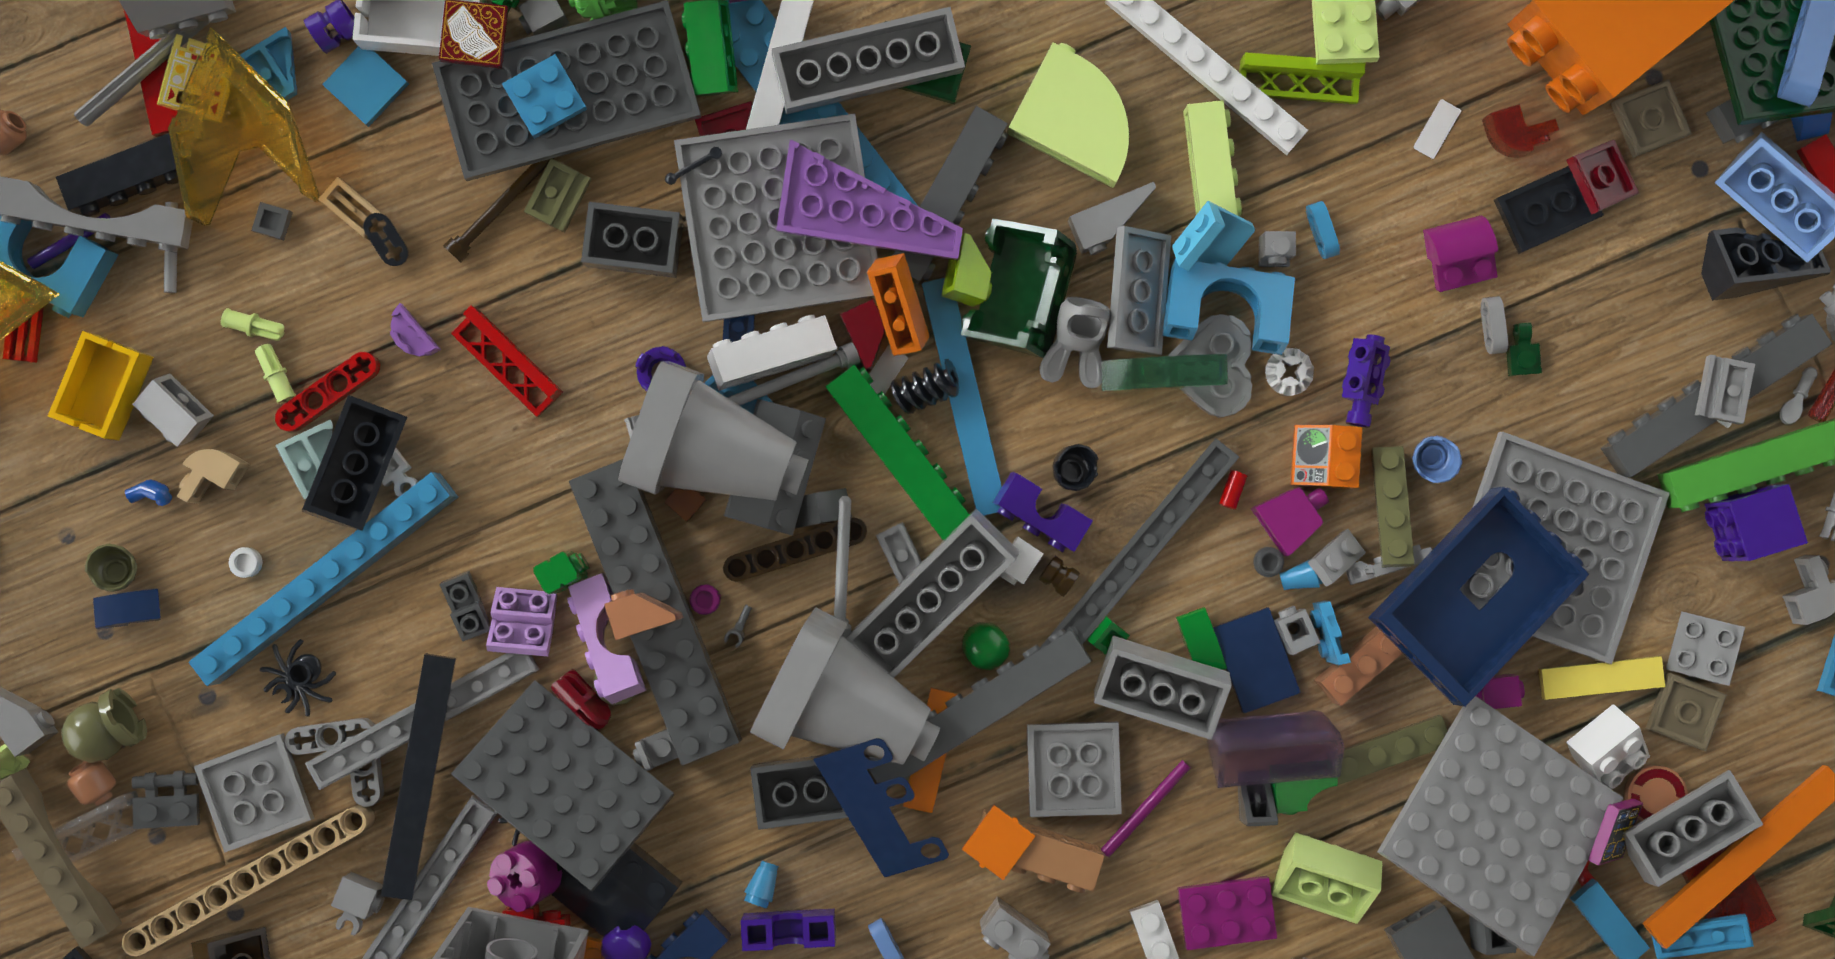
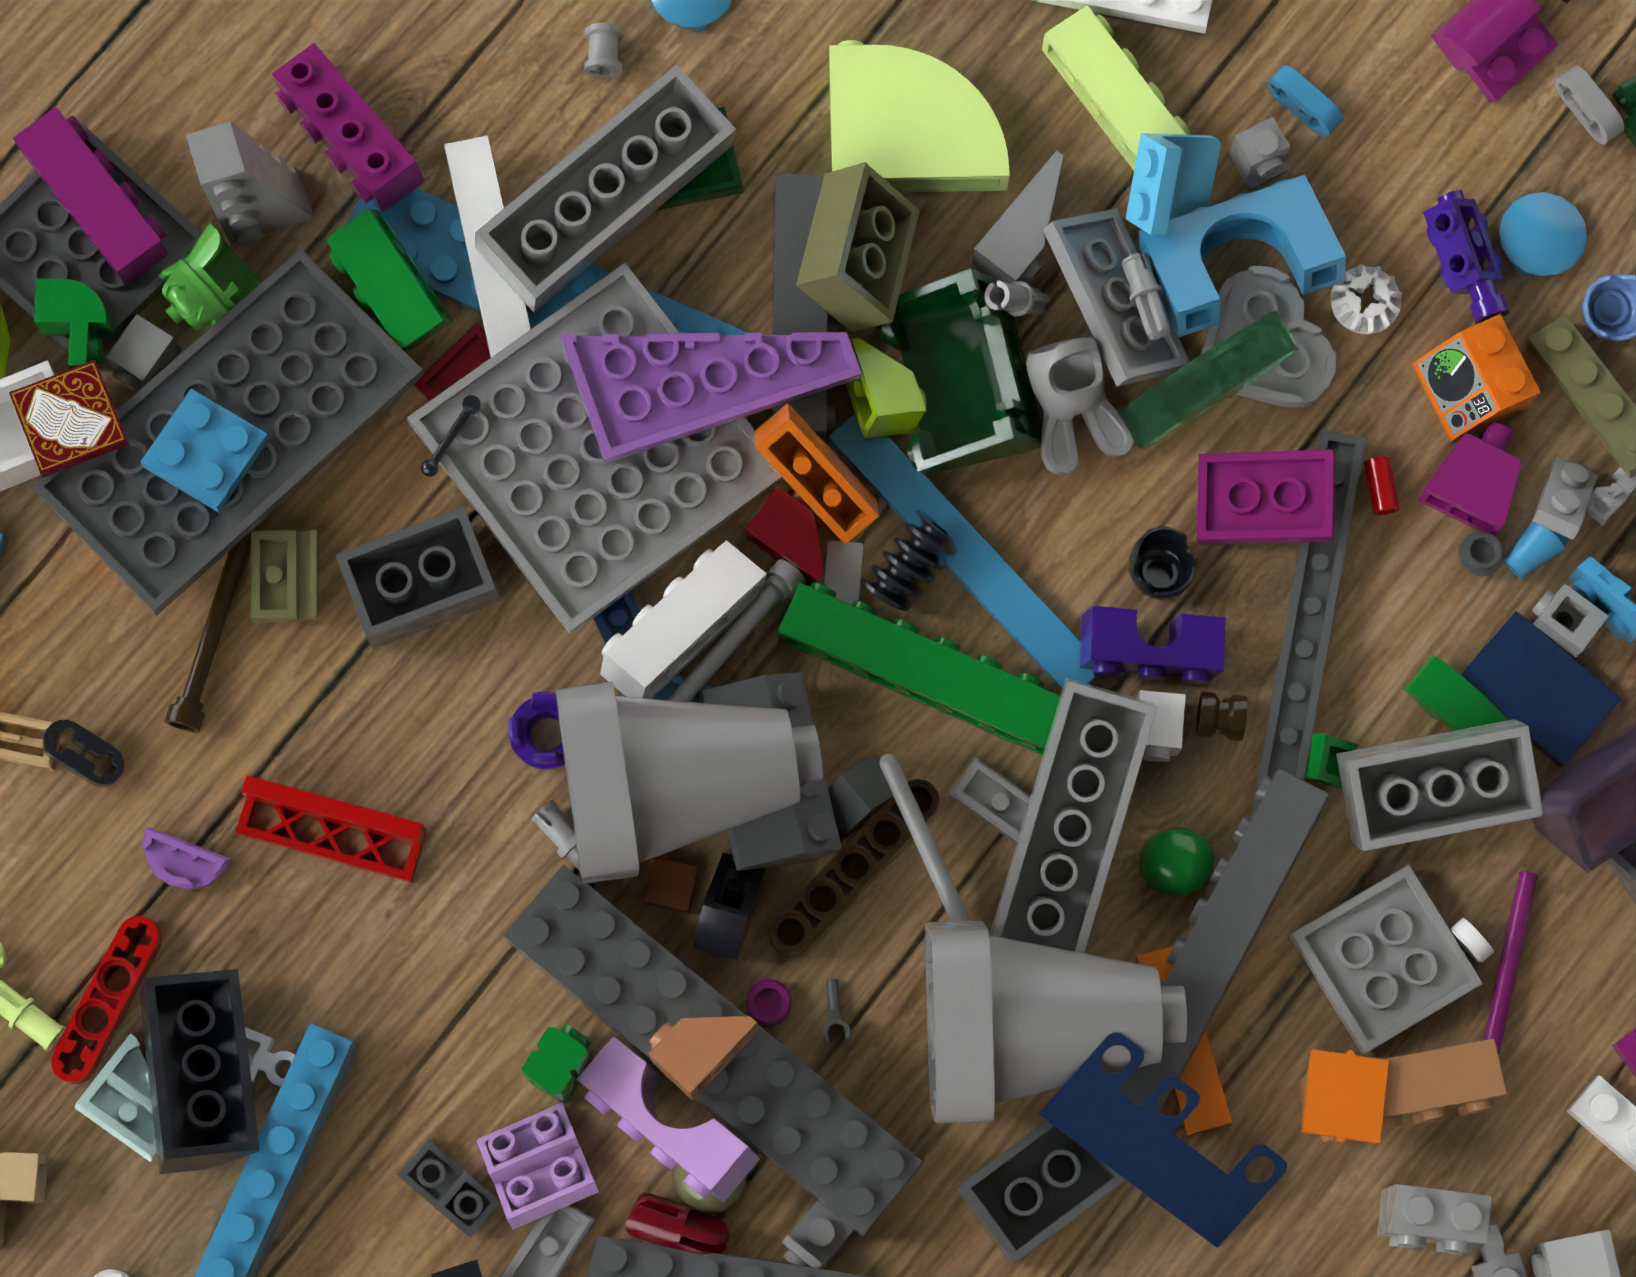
camera: 25 degrees left, 10 degrees down
none -> black slope [692,852,766,961]
none -> olive brick [796,162,920,332]
none -> light grey axle [985,281,1050,317]
none -> light grey axle [1121,253,1171,340]
none -> magenta plate [1197,450,1336,545]
none -> white tile [1451,918,1494,963]
none -> dark azure dish [1499,192,1587,277]

